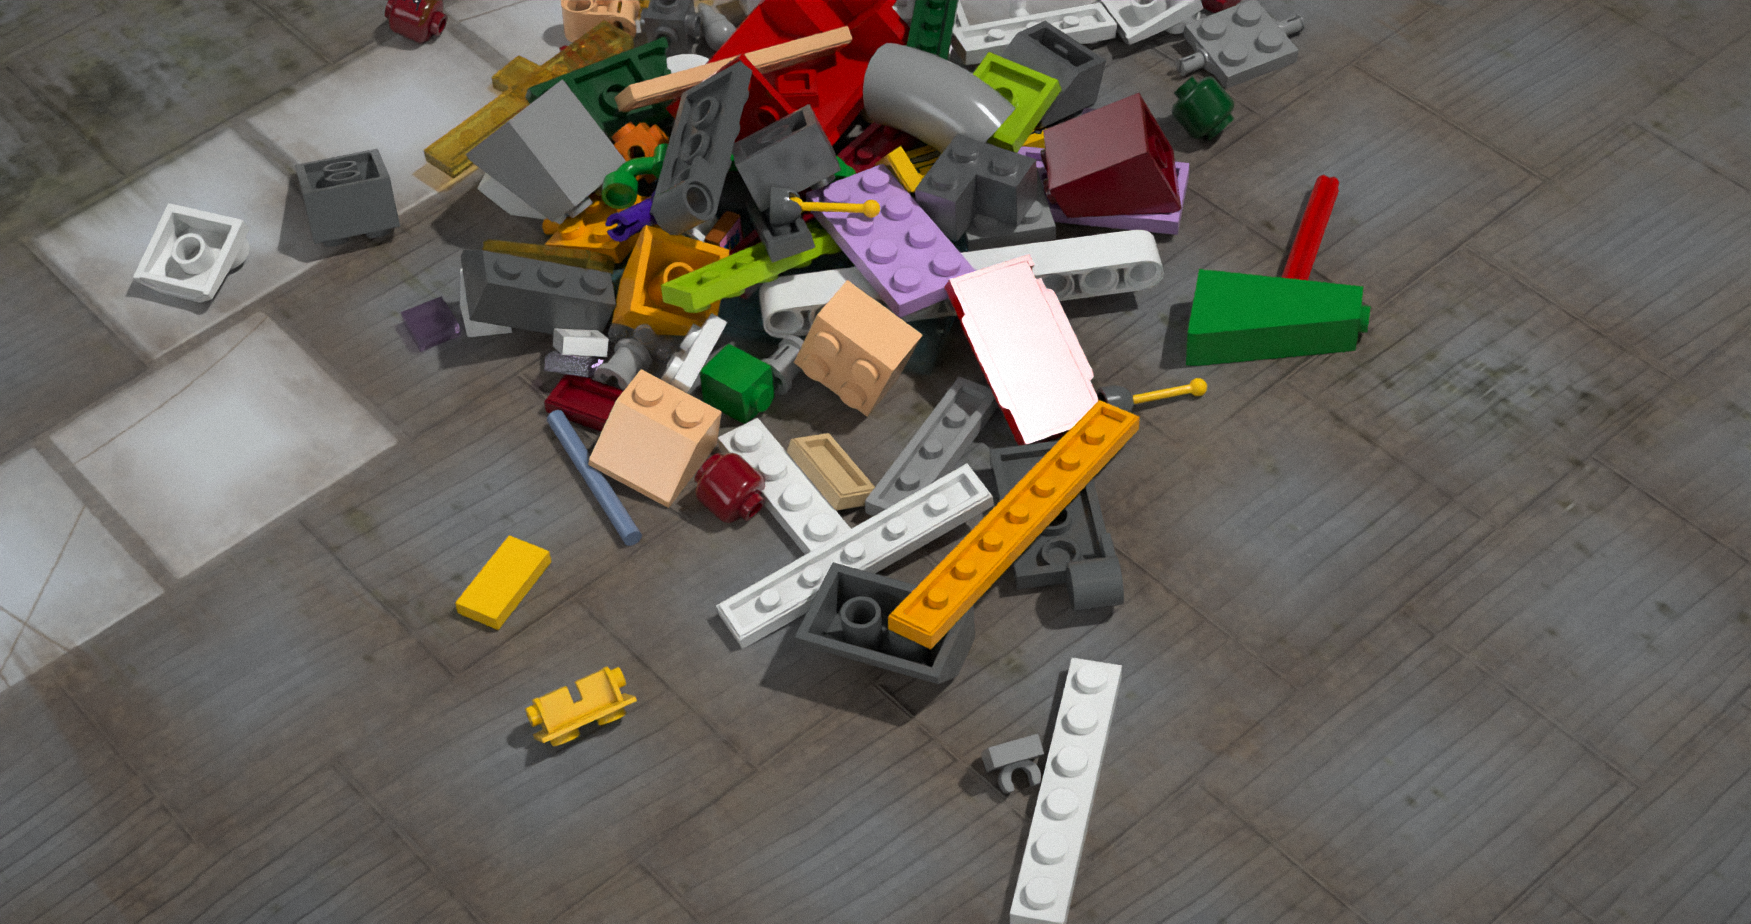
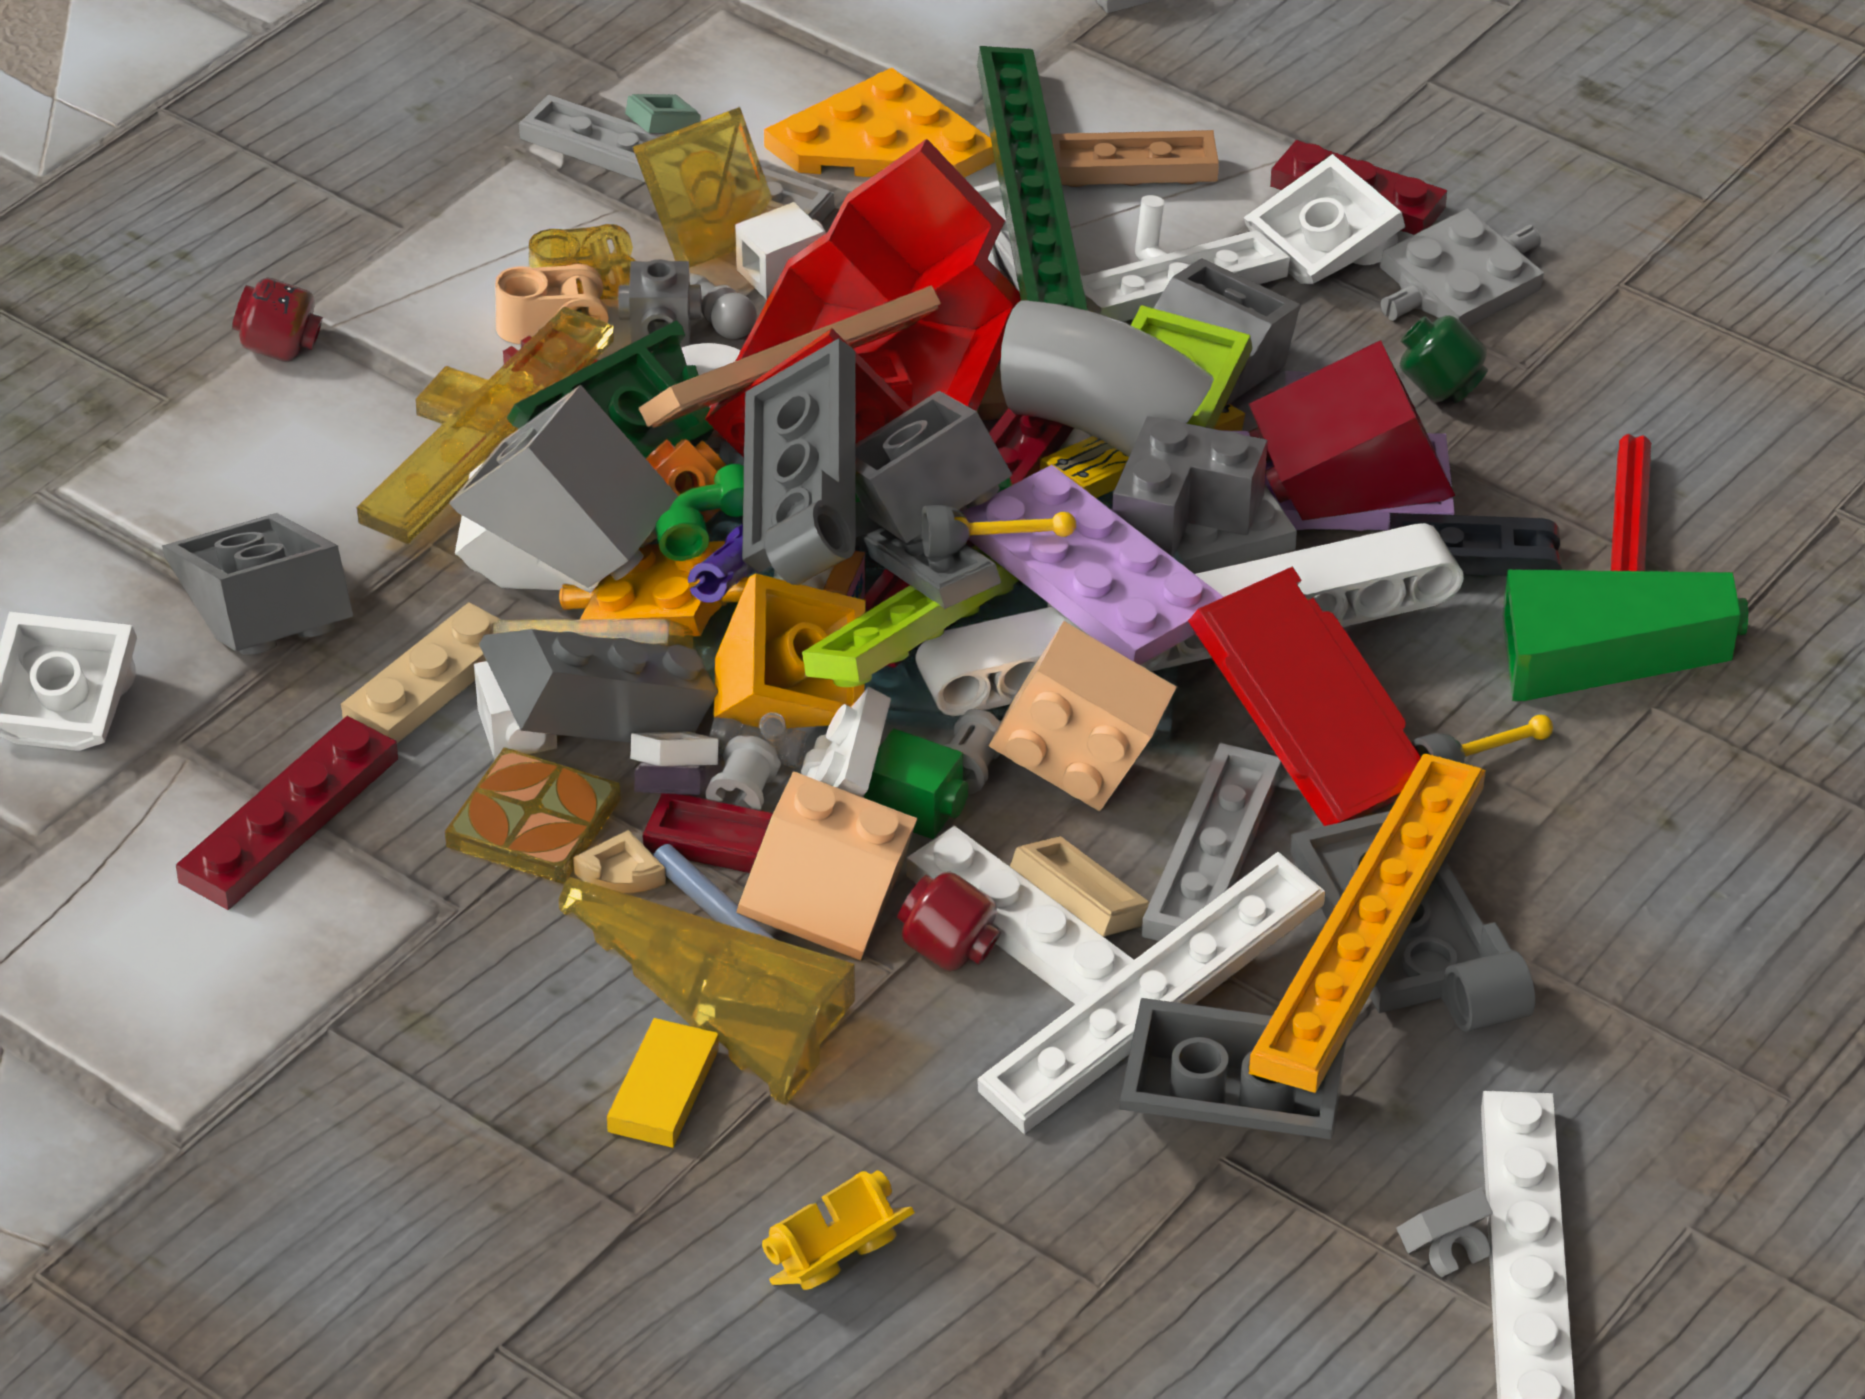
camera: 15 degrees left, 5 degrees down
clear purple tile [400,296,461,352] -> none
yellow tile [875,146,922,194] -> none
none -> dark red plate [176,715,398,910]
none -> tan plate [341,602,516,743]
none -> tile [445,747,621,884]
none -> clear yellow wedge [558,877,855,1105]
none -> tan tile [573,830,666,893]
none -> black plate [1388,513,1563,576]

